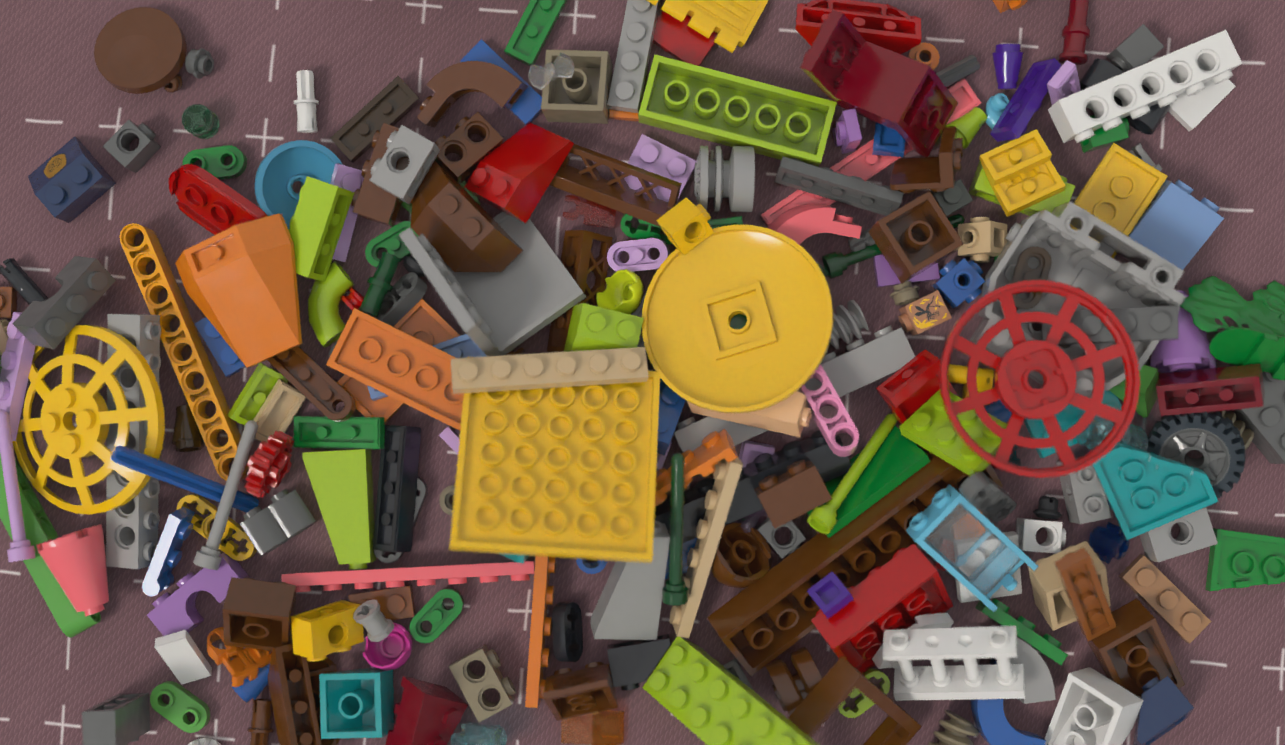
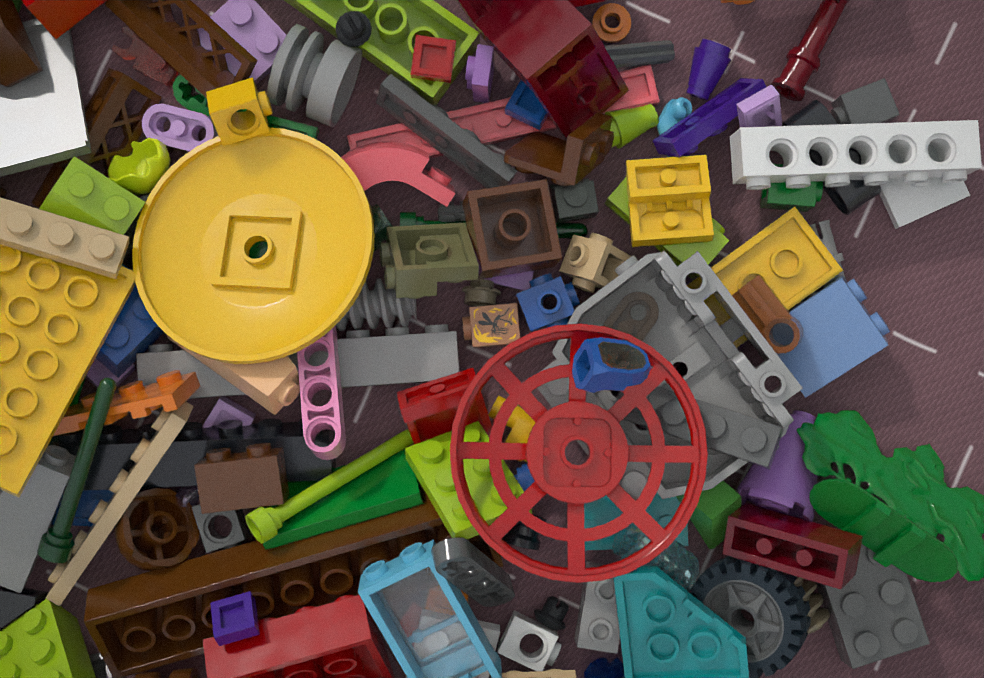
camera: 15 degrees right, 0 degrees up
none -> black piece [336,11,372,47]
none -> olive plate [379,223,479,299]
none -> red tile [410,35,456,83]
none -> blue rock [572,337,651,393]
none -> dark orange piece [732,275,803,354]

